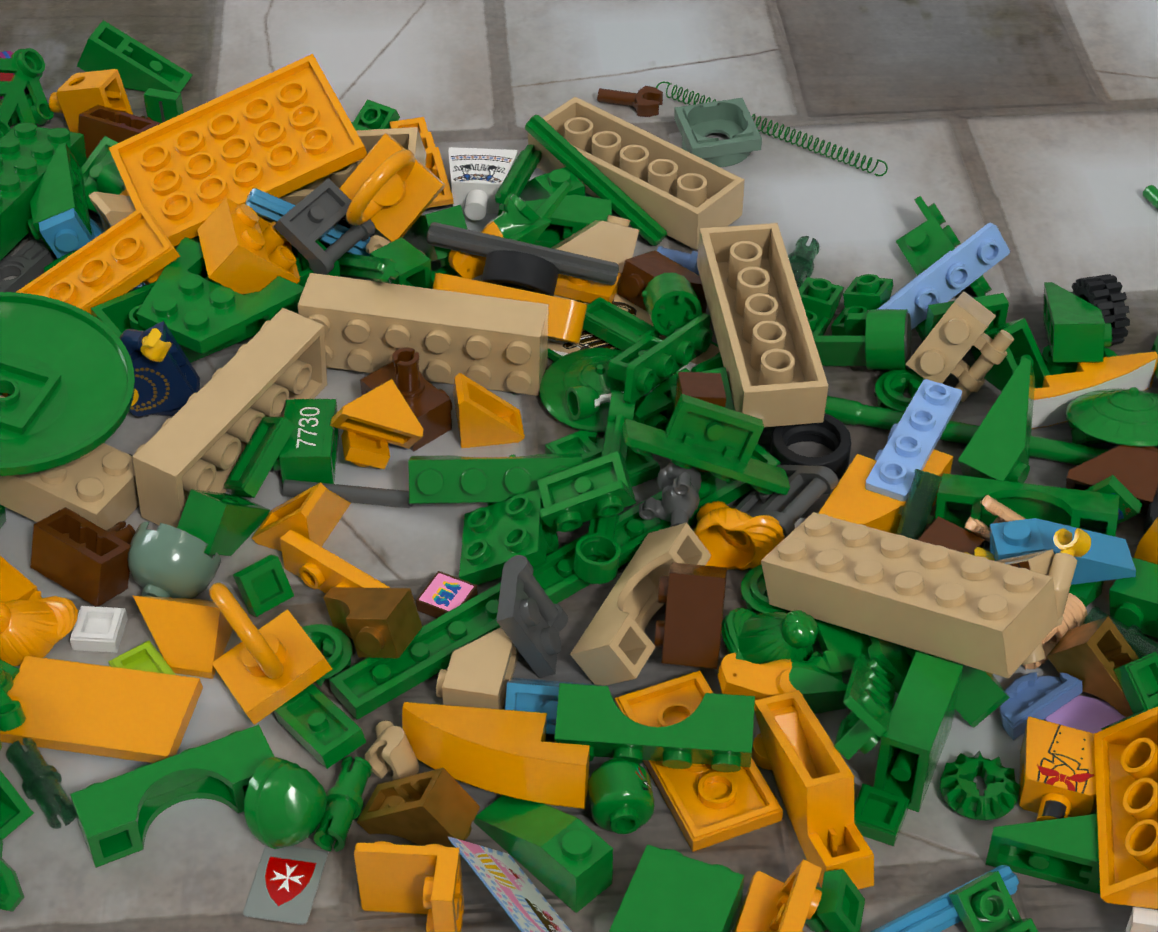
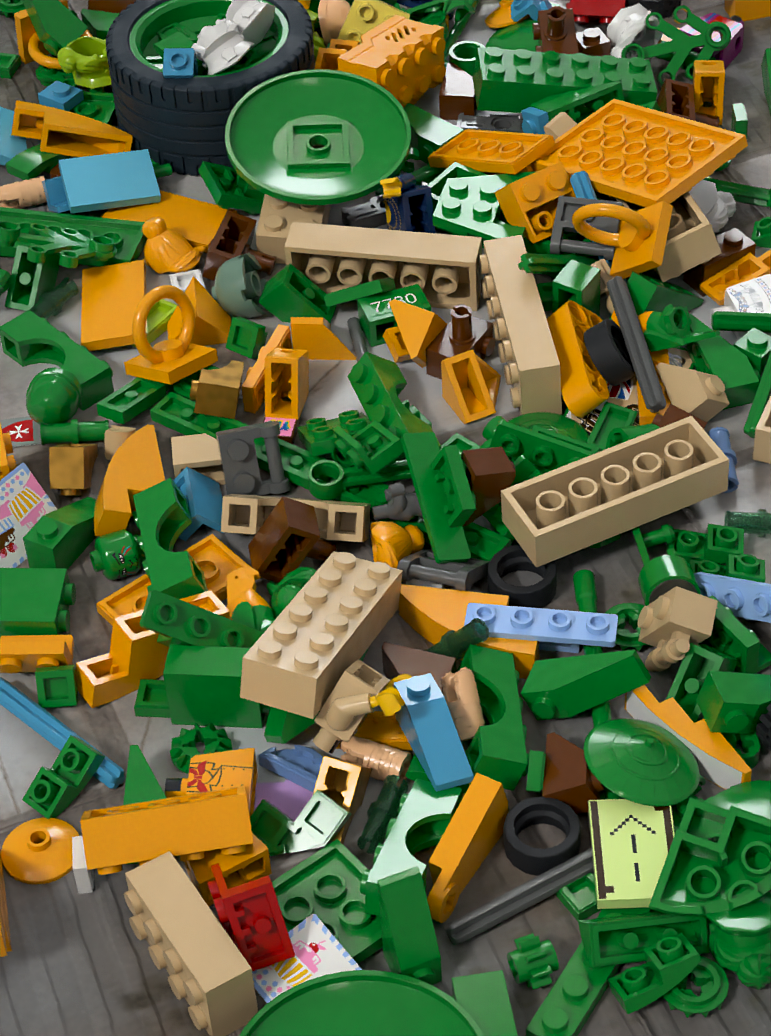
camera: 75 degrees right, 0 degrees up
none -> light orange torso [265,348,309,420]

